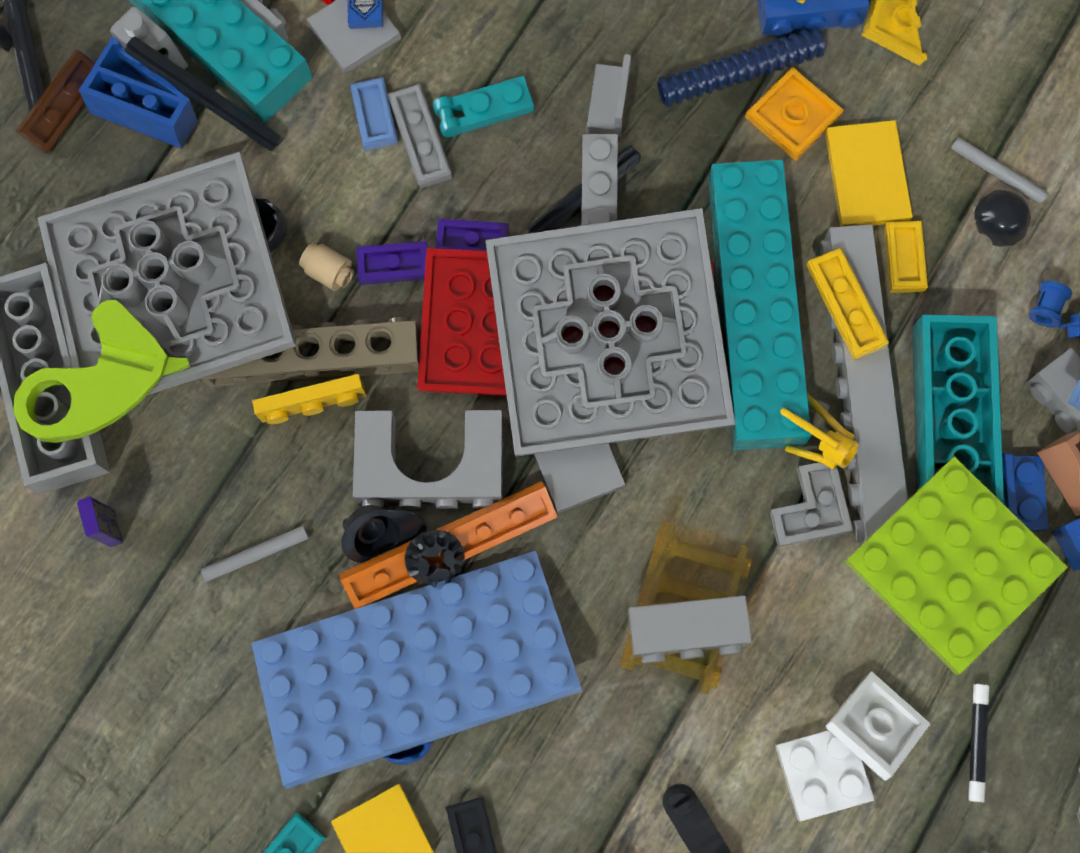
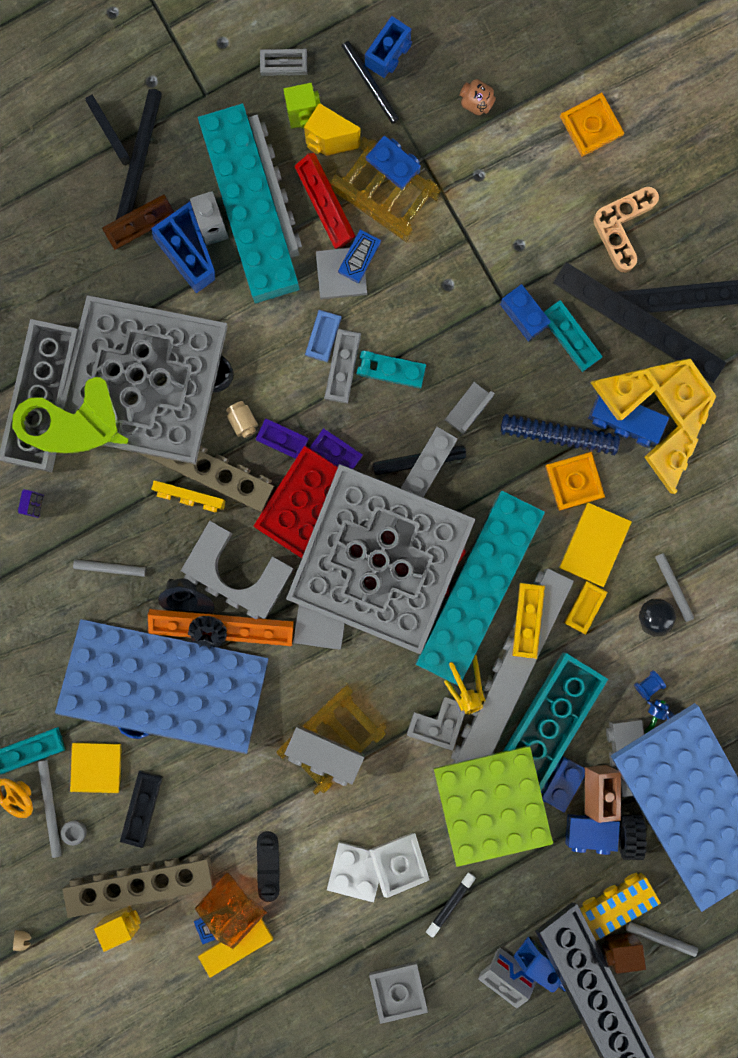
camera: 25 degrees right, 10 degrees up
black axle [125,36,281,151] -> none

